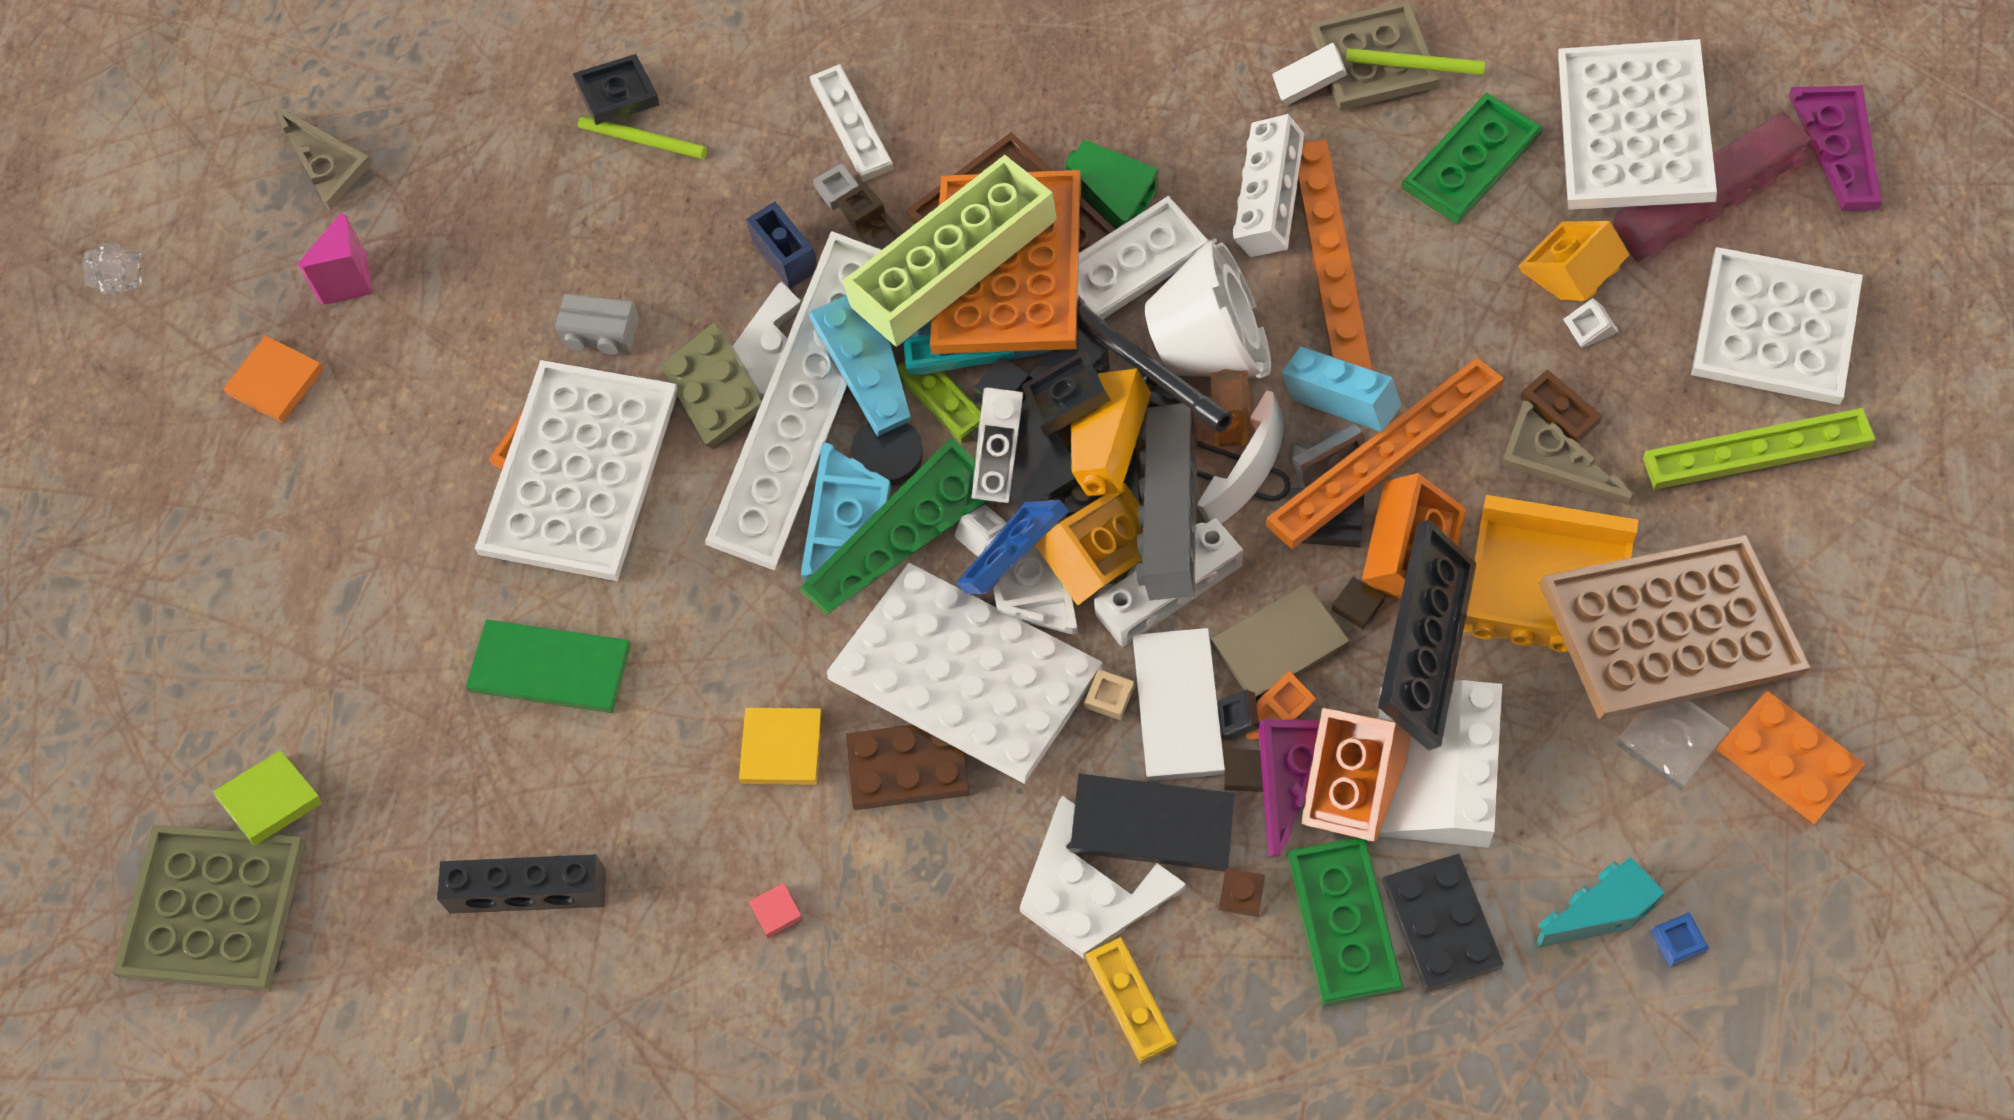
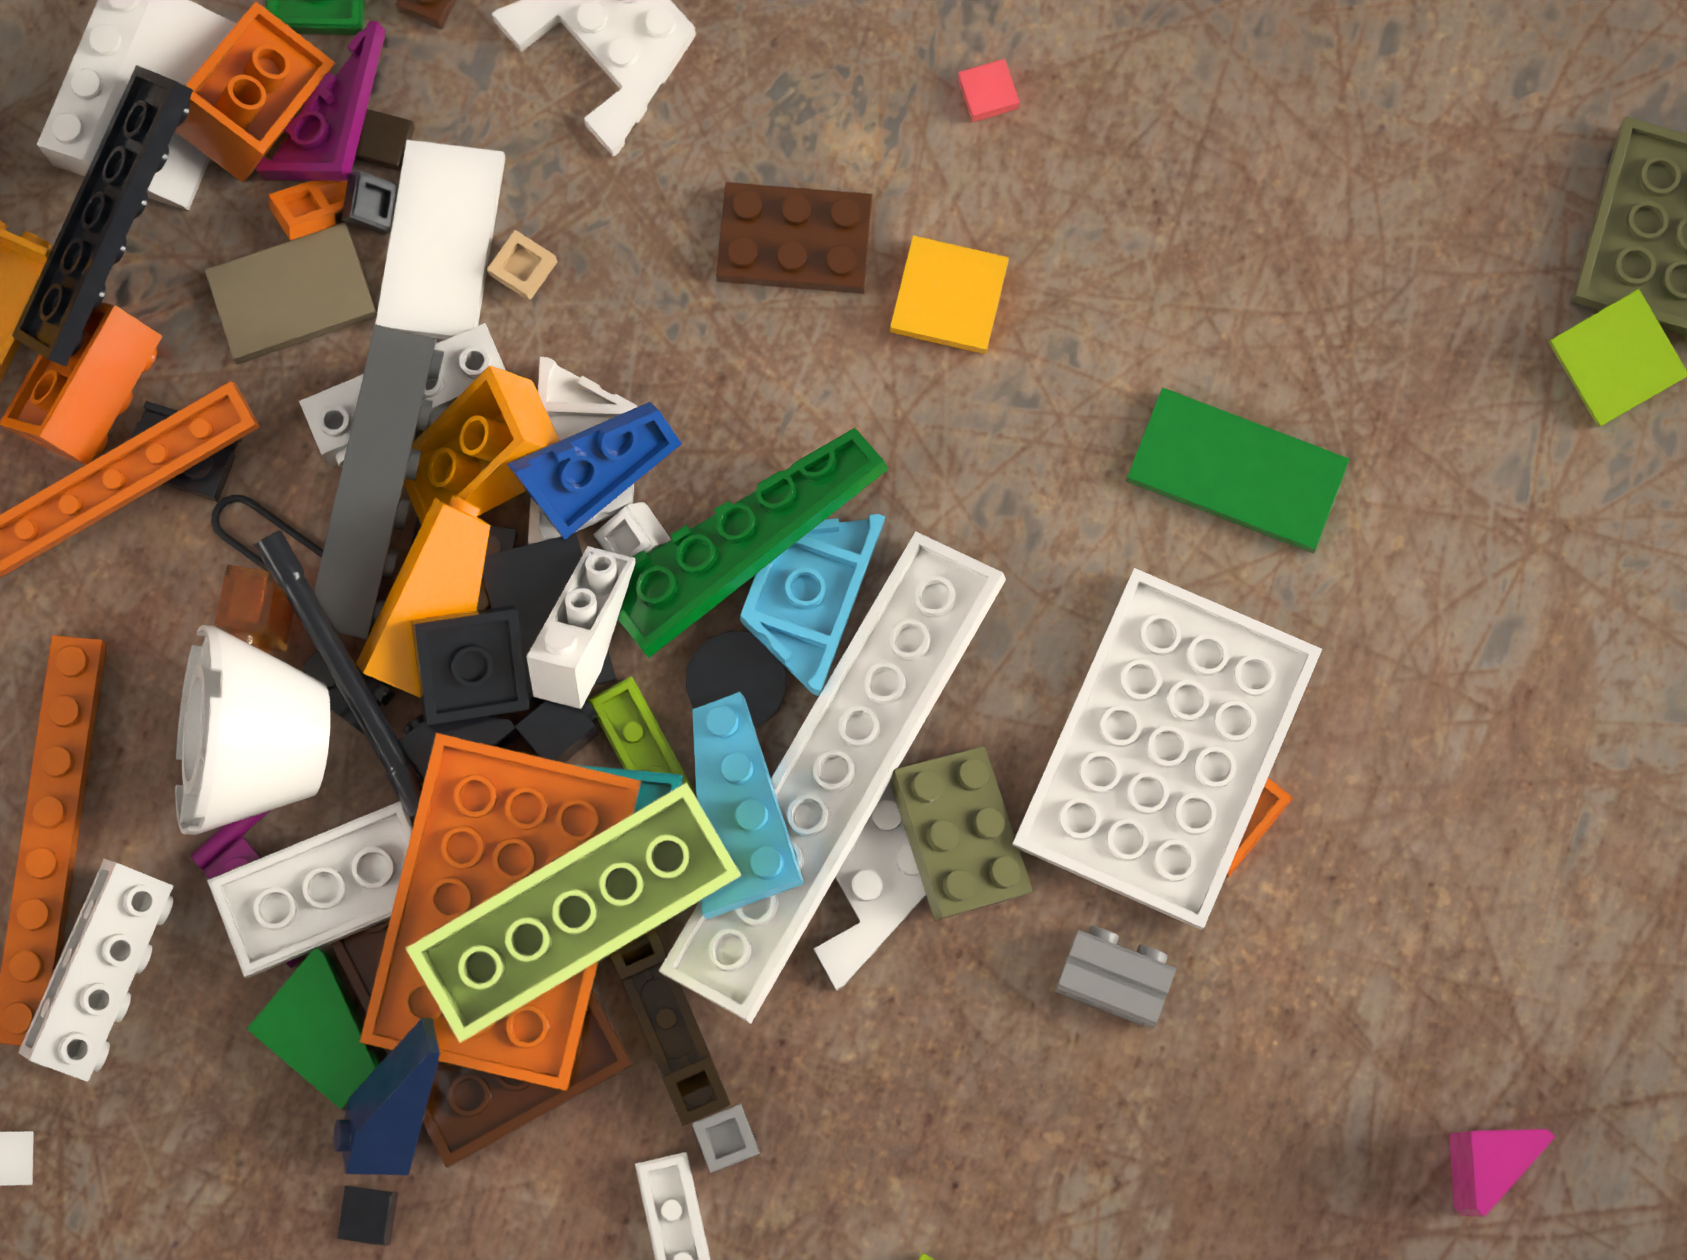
camera: 175 degrees left, 15 degrees up
orange tile [223,335,324,423] -> none
black brick [437,854,606,914] -> none
dark blue brick [746,201,817,289] -> none
white plate [827,563,1103,784] -> none
black tile [1069,773,1234,872] -> none
white slope [1197,391,1284,524] -> none
medium azure brick [1281,346,1402,432] -> none
flat silver tile [1289,424,1365,488] -> none
dark brown tile [1331,576,1385,629] -> none
none -> dark blue slope [333,1018,440,1175]
none -> black slope [337,1186,398,1246]

